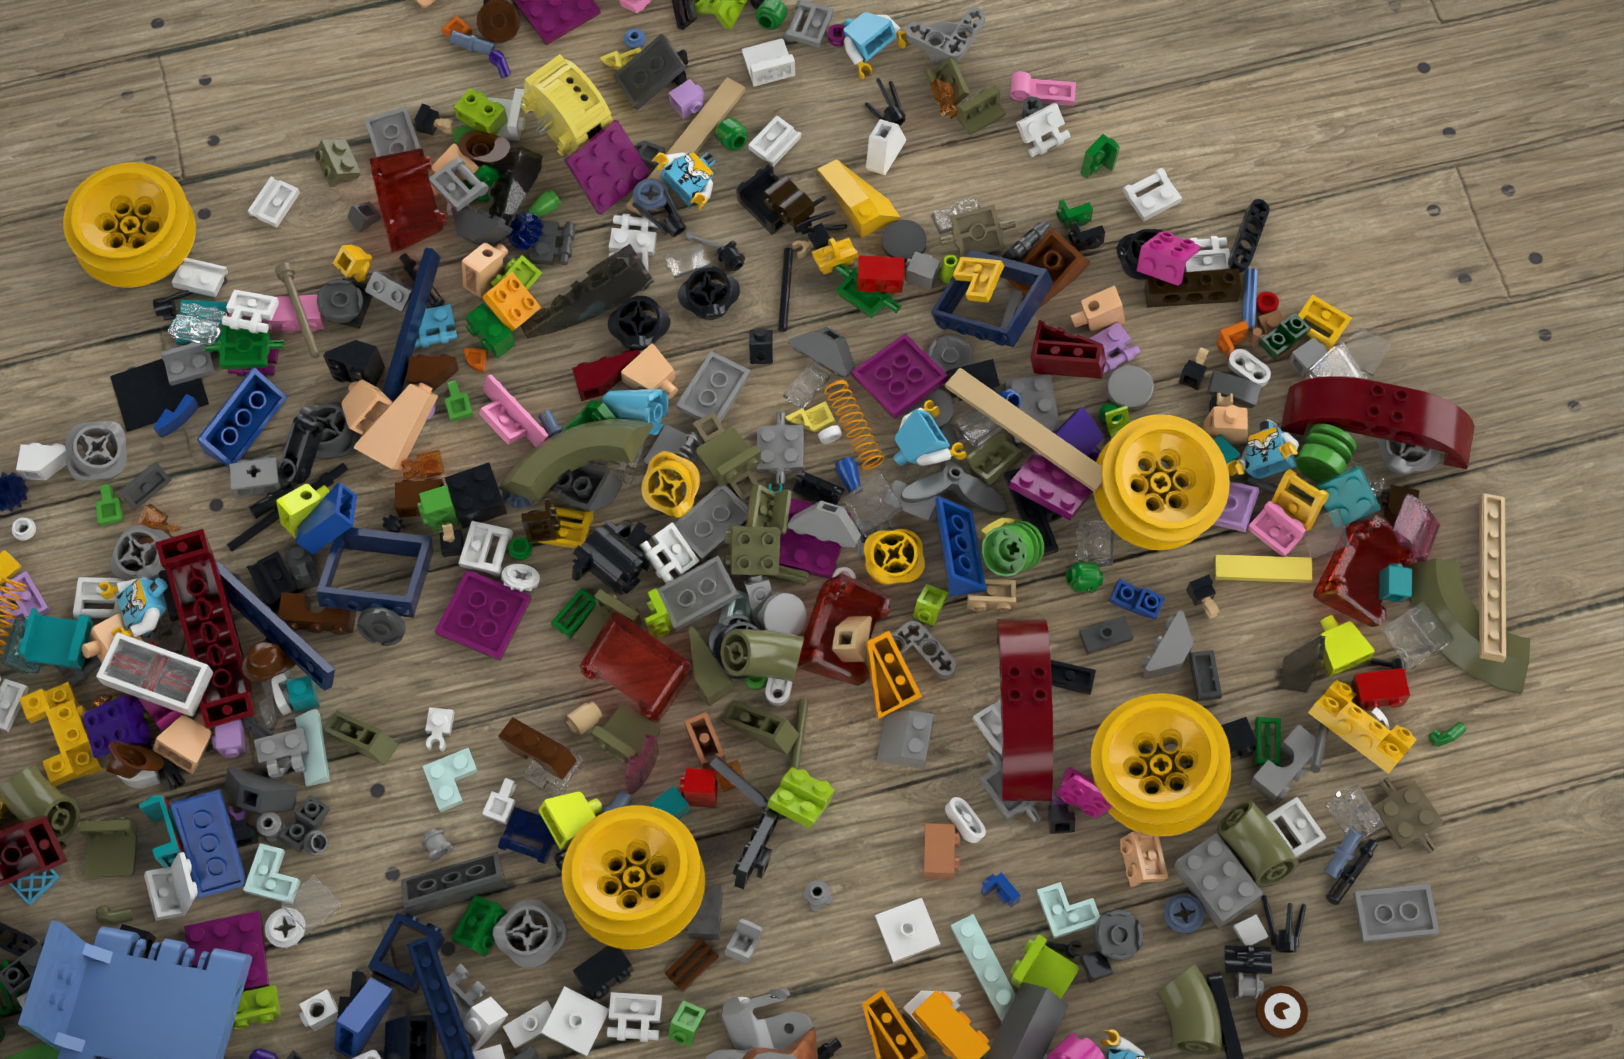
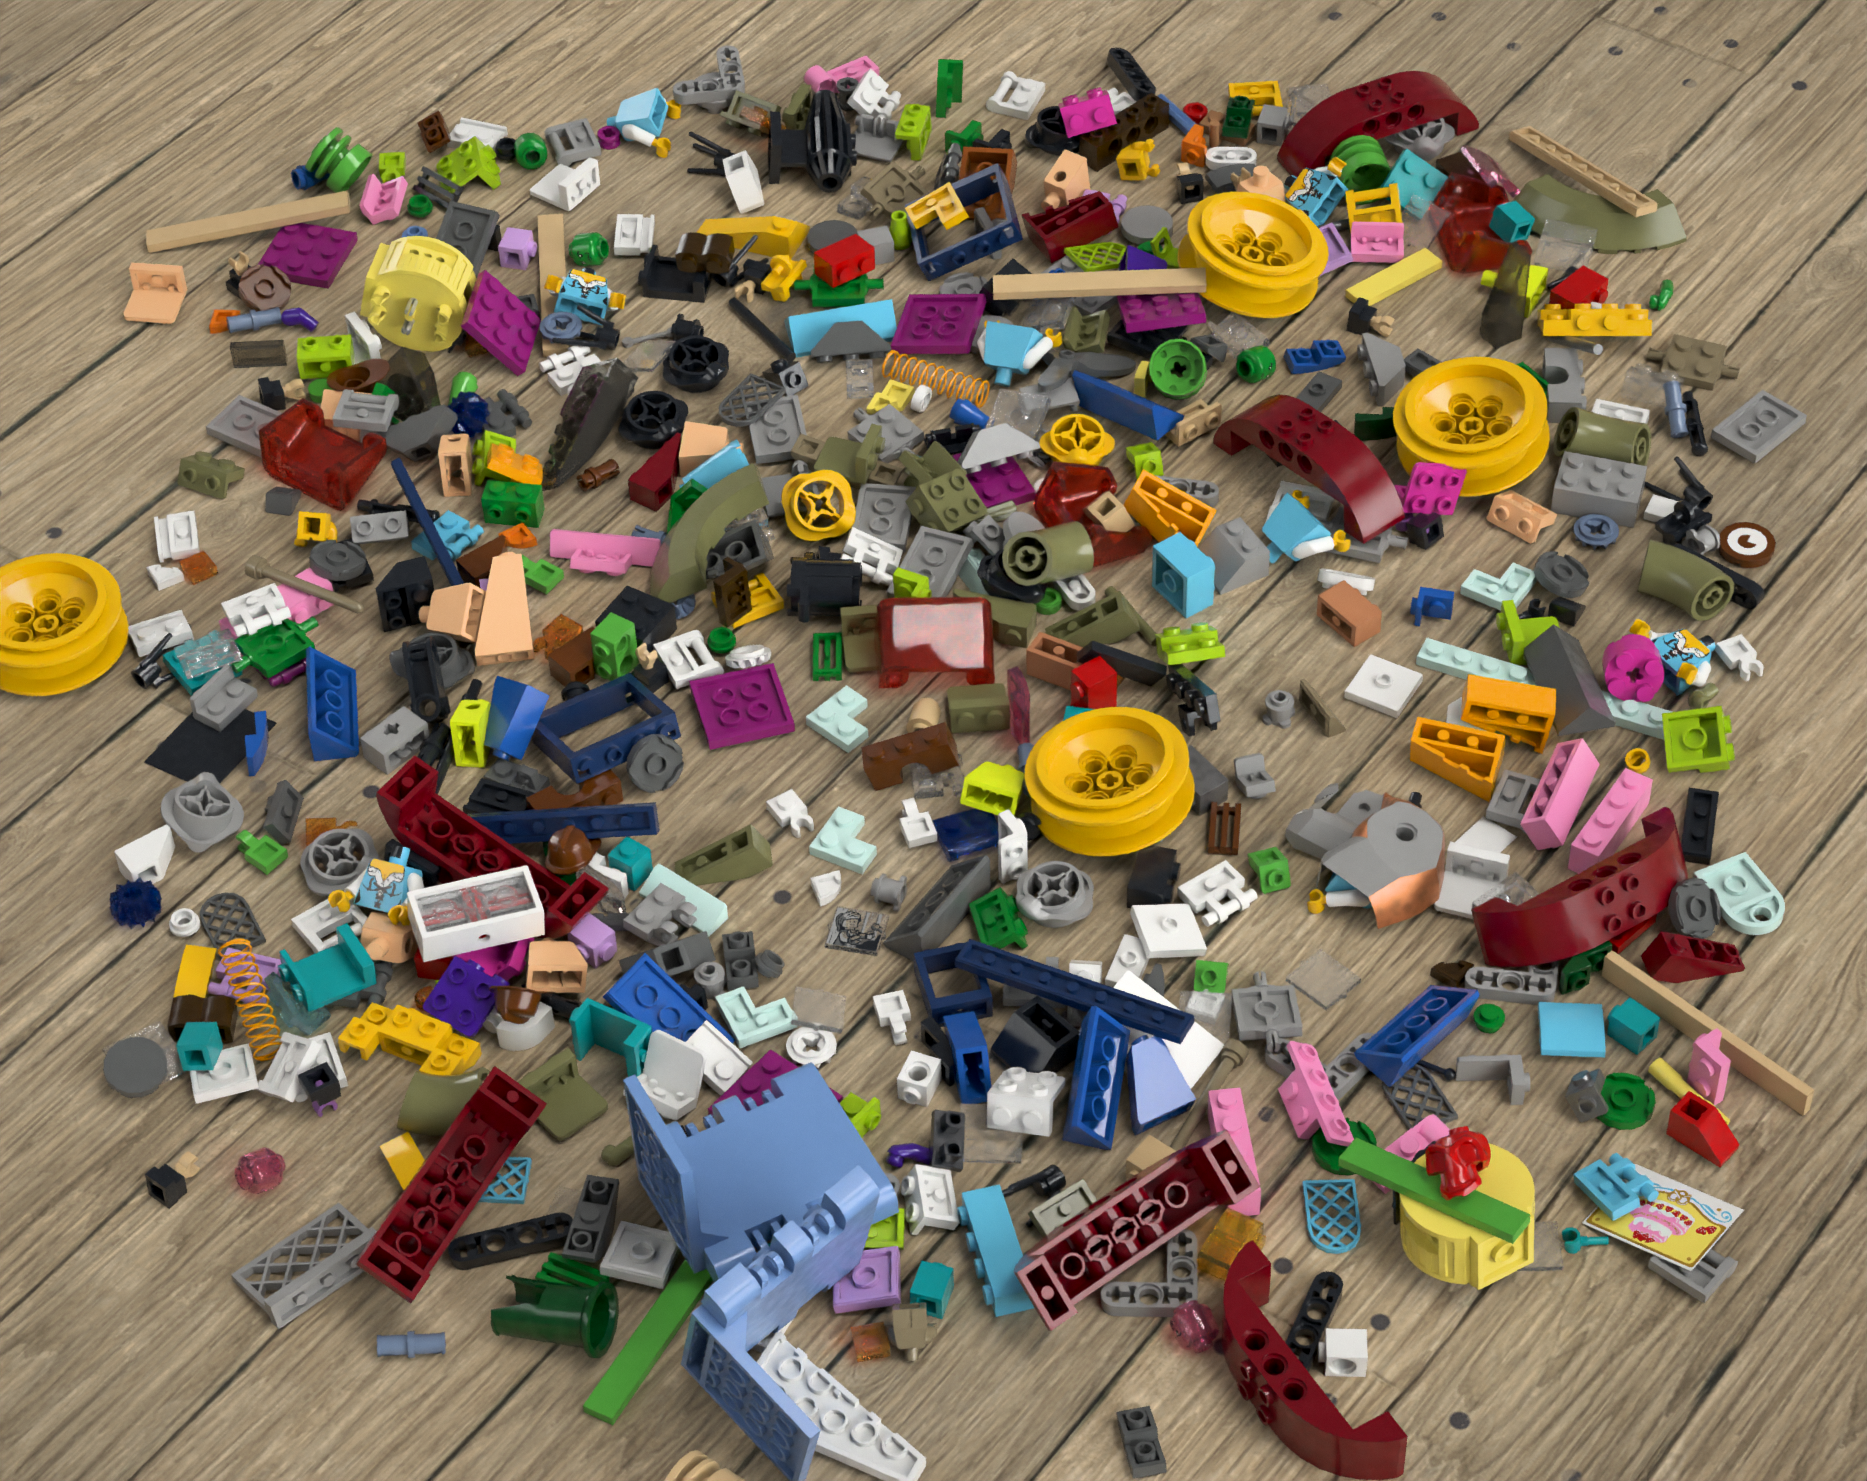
camera: 40 degrees left, 20 degrees down
none -> white tile [146,565,185,591]
none -> clear orange plate [179,550,218,585]
none -> dark grey window [200,892,266,960]
none -> clear smoke tile [230,340,288,368]
none -> green plate [407,194,433,218]
none -> reddish brown pin [576,459,620,492]
none -> white plate [686,1020,753,1096]
none -> dark grey window [719,373,786,427]
none -> black piece [767,90,857,193]
none -> medium azure slope [784,299,897,358]
none -> light aqua plate [806,685,869,753]
none -> white tile [810,870,841,907]
none -> piece [825,906,889,956]
none -> light grey hinge [852,114,904,162]
none -> white plate [873,990,911,1045]
none -> lime bracket [895,104,932,161]
none -> white bracket [998,809,1028,884]
none -> lime window [1064,242,1127,272]
none -> yellow piece [1116,139,1160,180]
none -> medium azure brick [1152,532,1216,618]
none -> dark grey slope [1190,334,1228,362]
none -> medium azure torso [1262,490,1350,564]
none -> dark tan slope [1299,678,1346,738]
none -> dark green slope [1354,407,1397,441]

